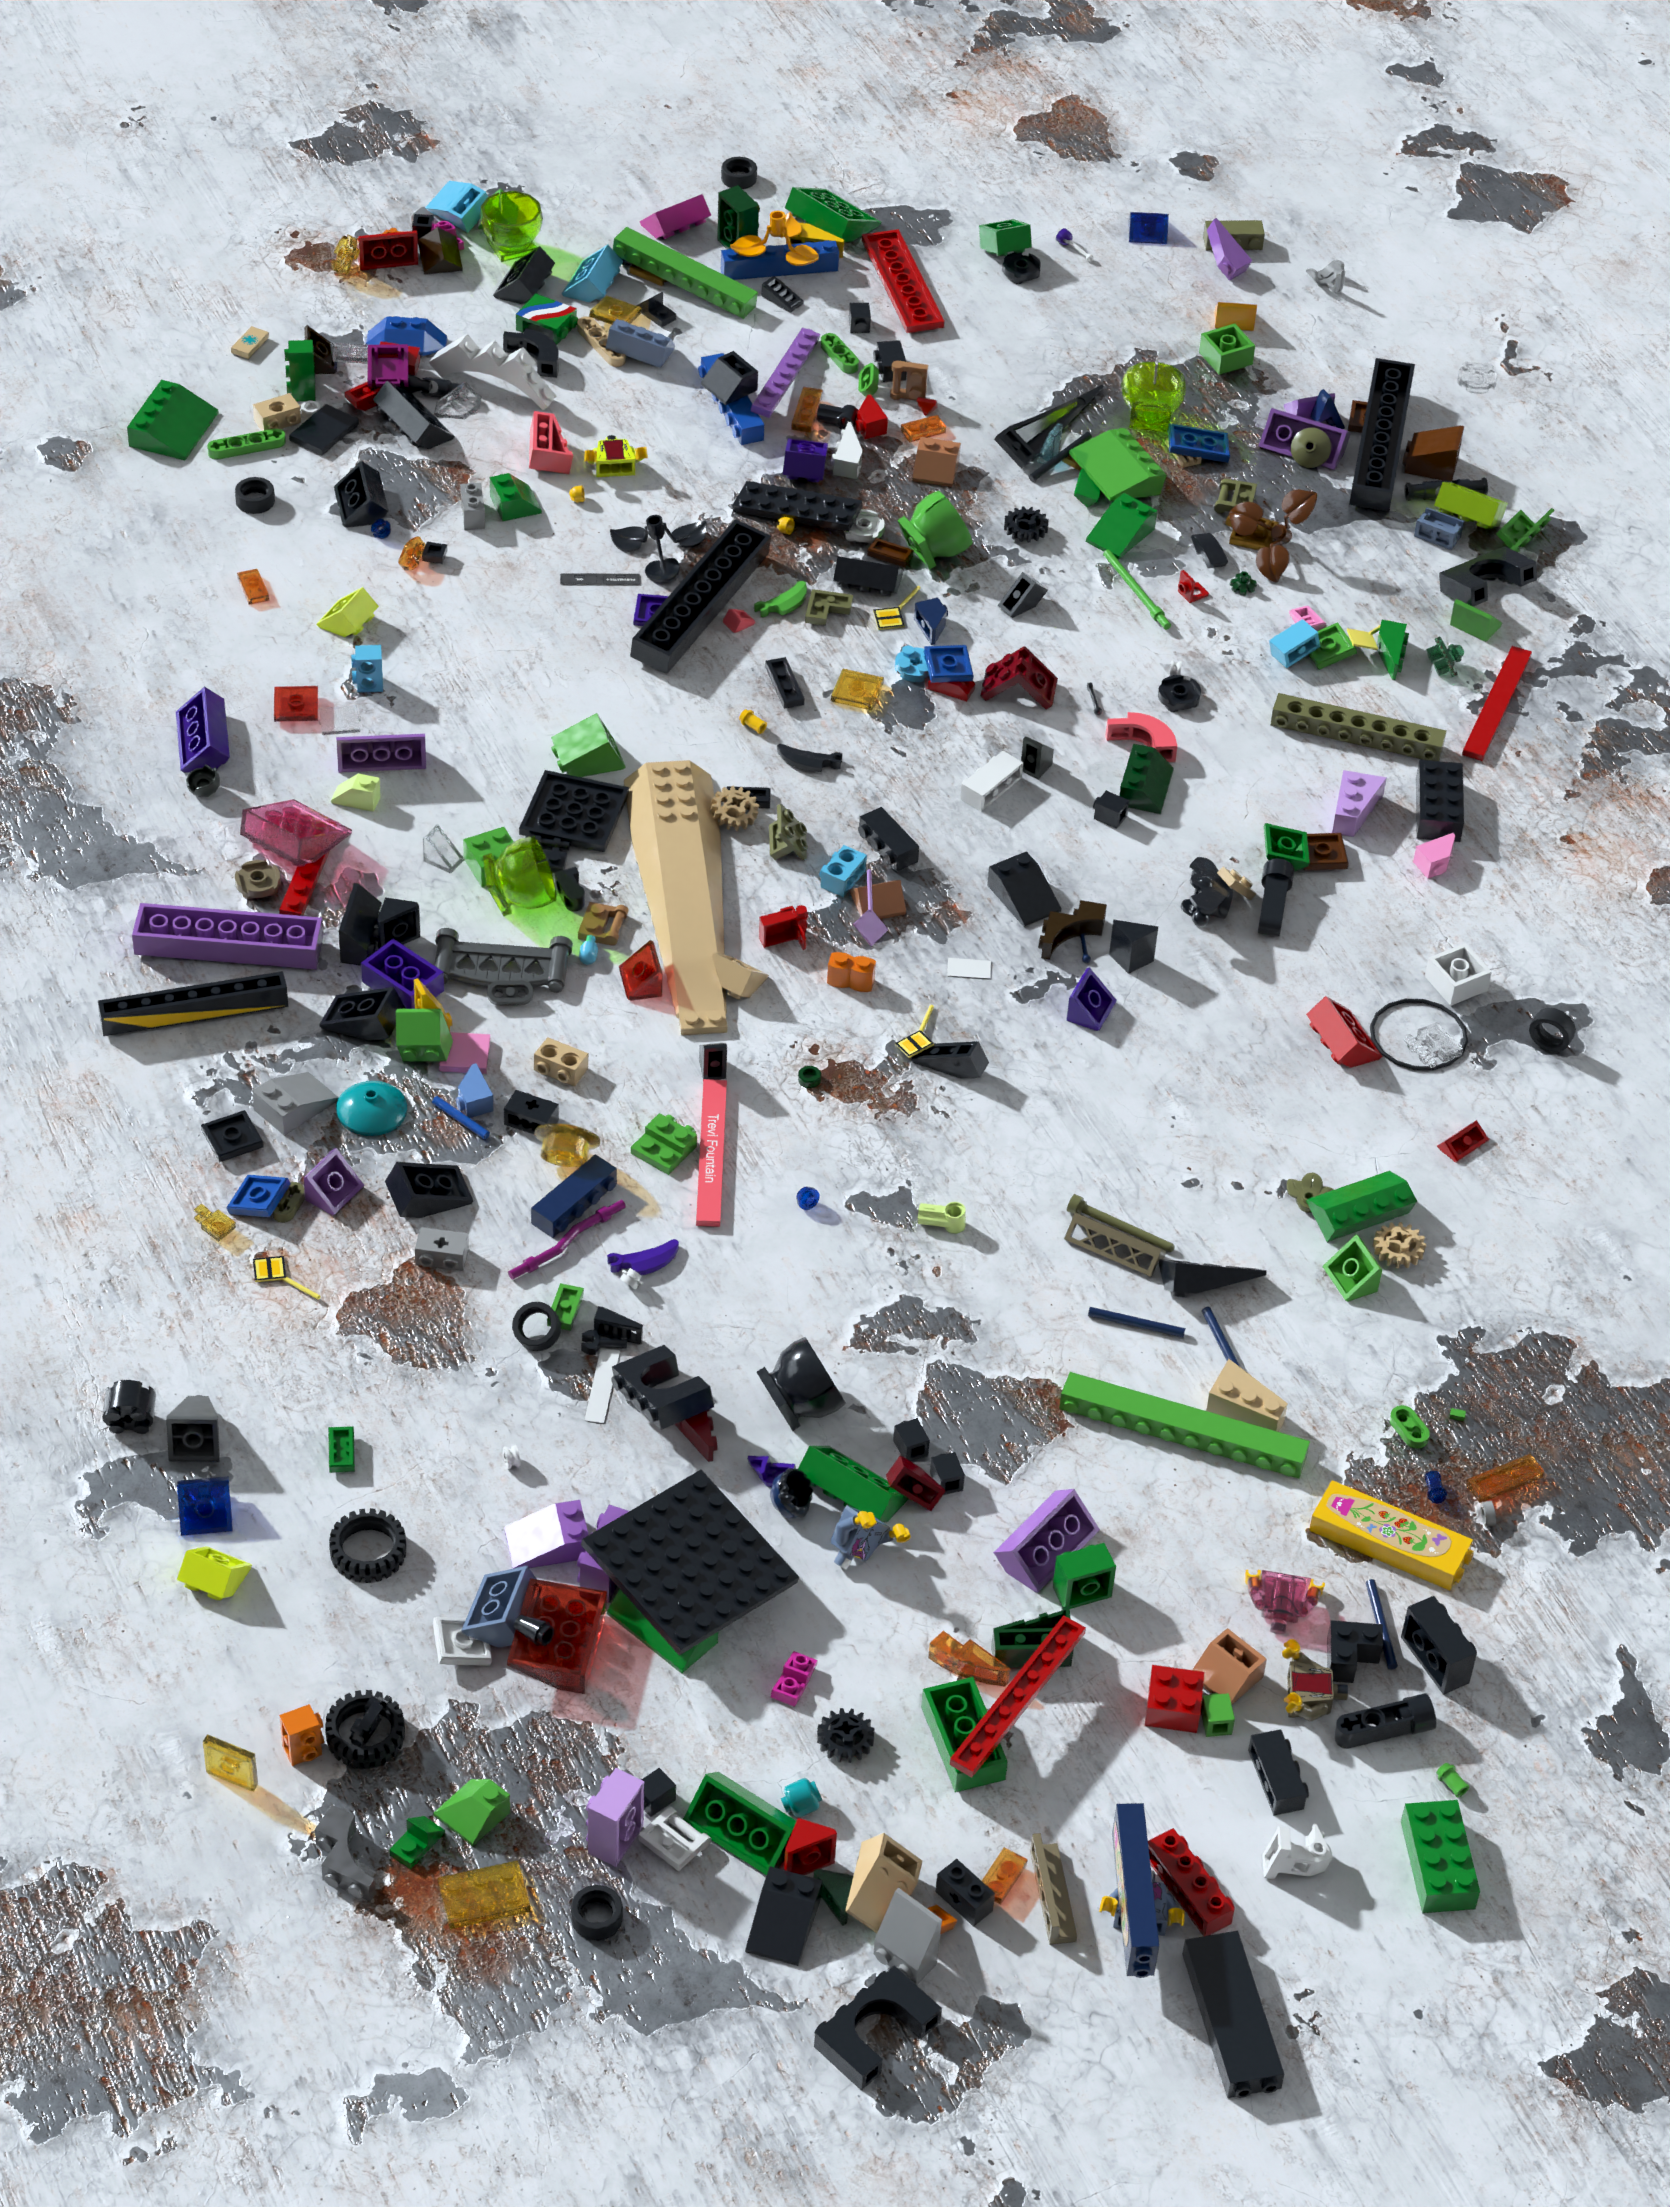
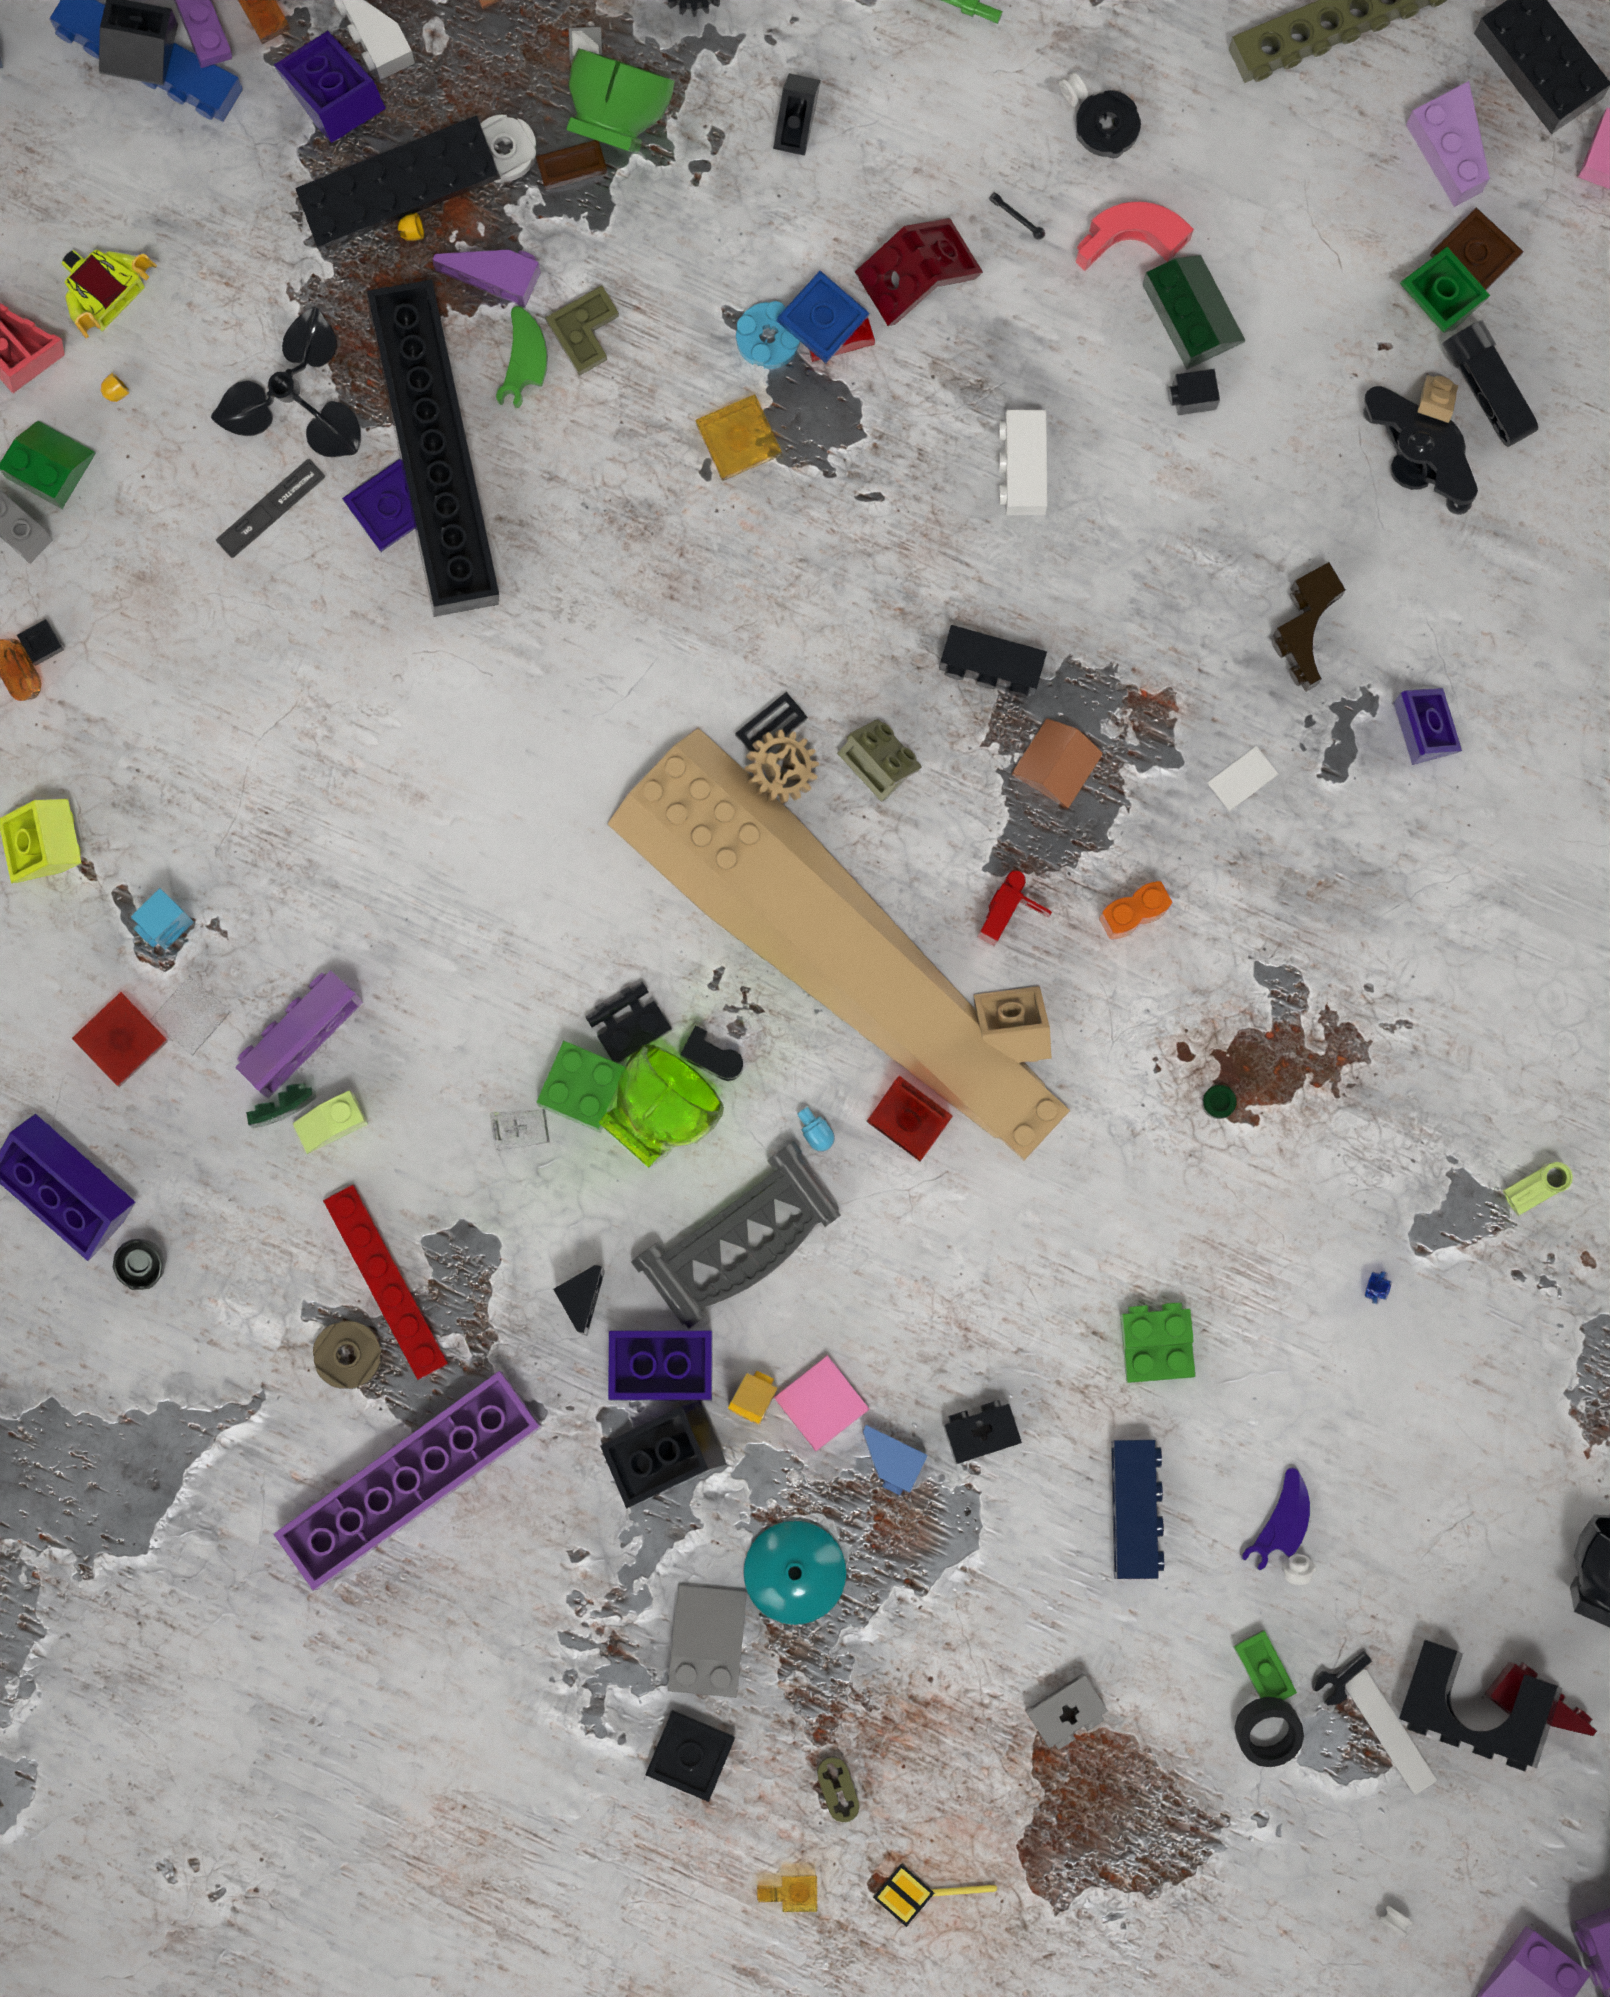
camera: 40 degrees left, 35 degrees up
black brick [98,971,289,1036] -> none
blue plate [226,1175,291,1217] -> none
clear pink slope [240,799,352,867] -> none
medium lavender slope [304,1148,364,1215] -> none
black slope [339,883,382,966] -> none
black slope [385,1162,474,1218] -> none
bright green slope [396,1009,453,1062] -> none
blue bar [432,1096,490,1140] -> none
dark grey plate [487,980,533,1006] -> none
magenta bar [508,1200,626,1280] -> none
black plate [519,770,629,852] -> none
tan brick [534,1037,589,1087] -> none
clear yellow piece [534,1124,601,1167] -> none
slope [551,713,626,777] -> none
medium nougat plate [578,902,629,946] -> none
black slope [594,1306,643,1344] -> none
coral tile [696,1079,727,1227] -> none
black slope [699,1043,727,1080] -> none
coral slope [723,609,755,633] -> none
yellow pin [739,709,767,734] -> none
black plate [765,657,805,709] -> none
black piece [777,744,843,772] -> none
medium azure brick [819,845,867,897] -> none
black slope [833,556,903,596] -> none
lavender piece [853,869,888,946] -> none
piece [873,586,921,630] -> none
piece [895,1005,934,1058] -> none
black slope [911,1041,989,1079] -> none
dark blue slope [914,597,948,645] -> none
black slope [987,851,1062,927] -> none
pearl dark grey slope [1021,736,1054,779] -> none
dark blue hinge [1080,933,1091,963] -> none
black slope [1109,919,1159,974] -> none
none -> clear green slope [246,1083,316,1129]
none -> medium lavender slope [433,250,541,307]

